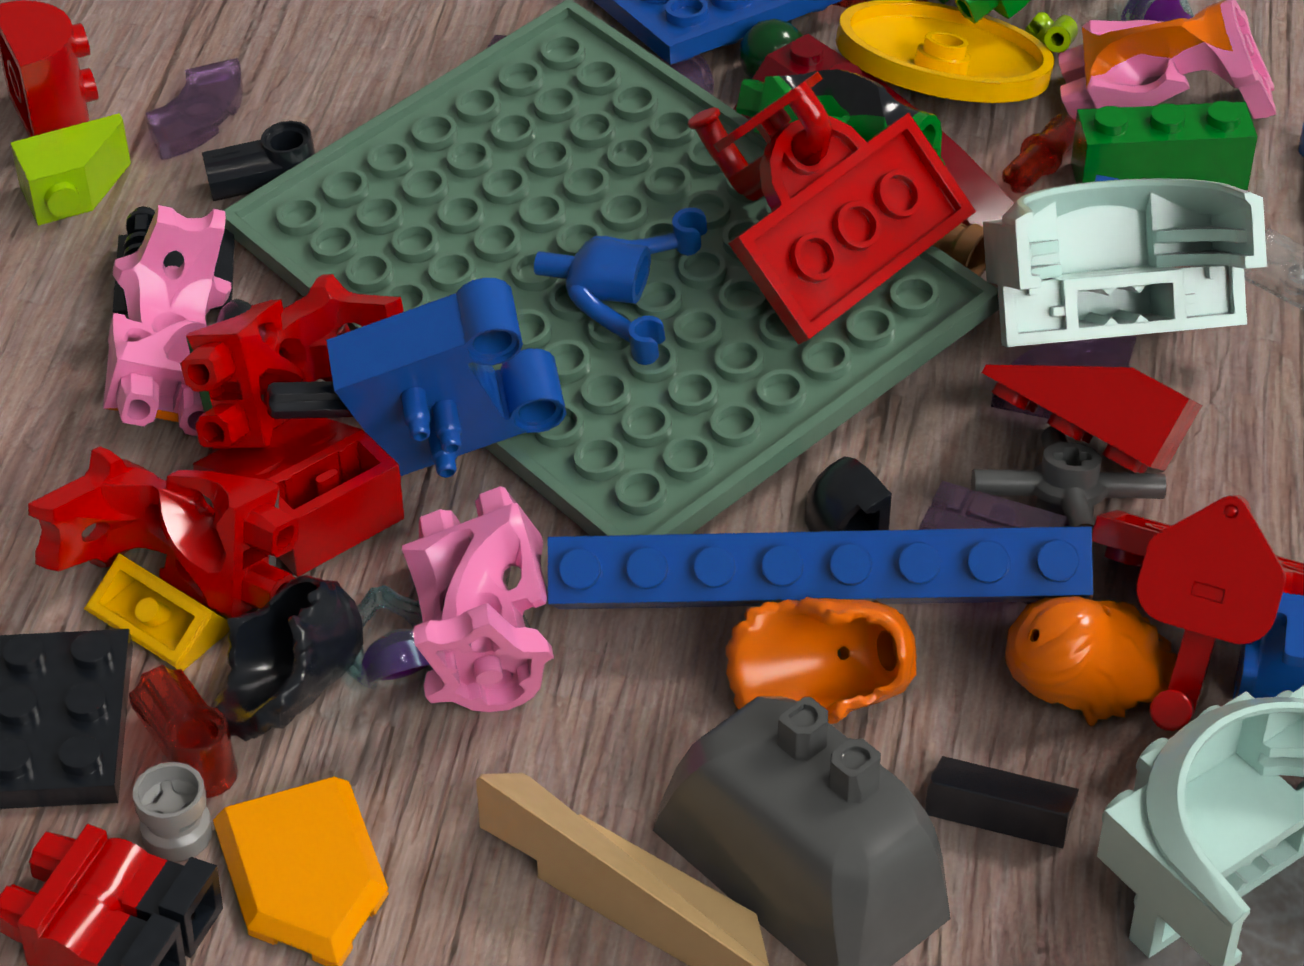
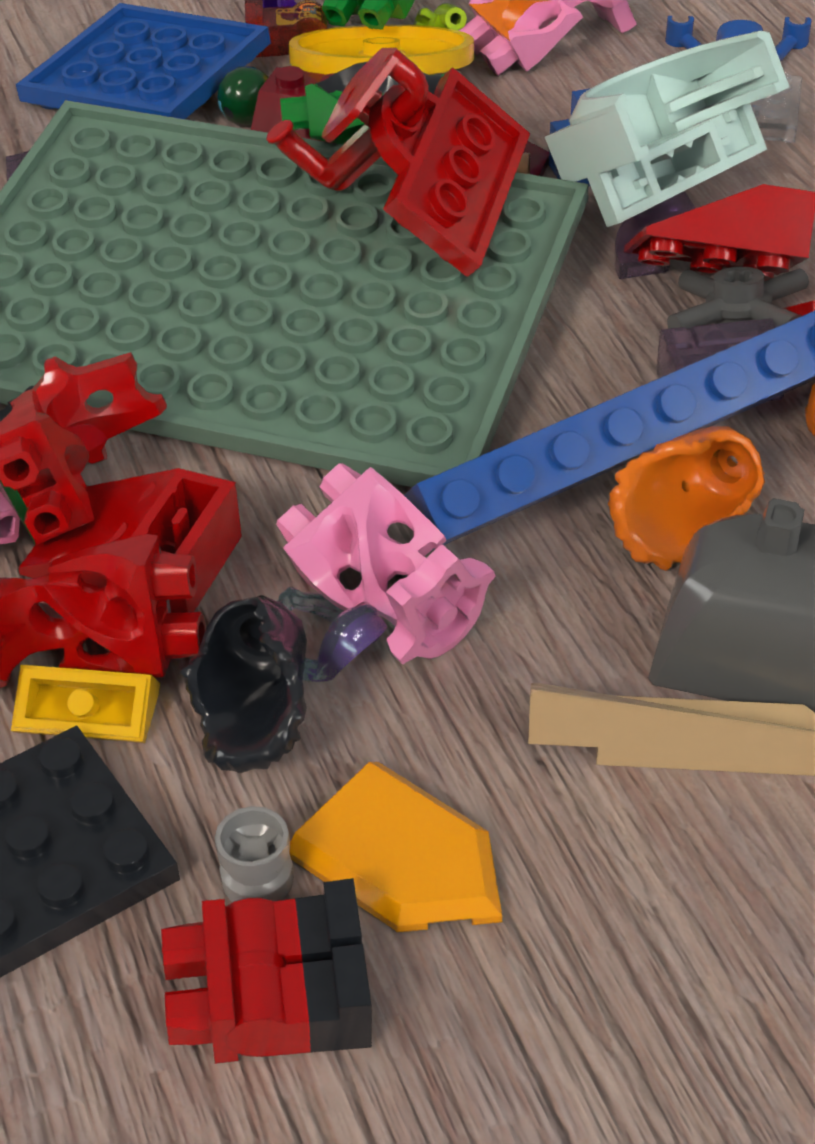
camera: 30 degrees left, 0 degrees up
clear red piece [129,665,238,798] -> none
blue piece [266,278,567,478] -> none
blue piece [534,208,707,365] -> none
black brick [805,456,892,532] -> none
clear red axle [1002,114,1076,193] -> none
green brick [1071,101,1258,190] -> none

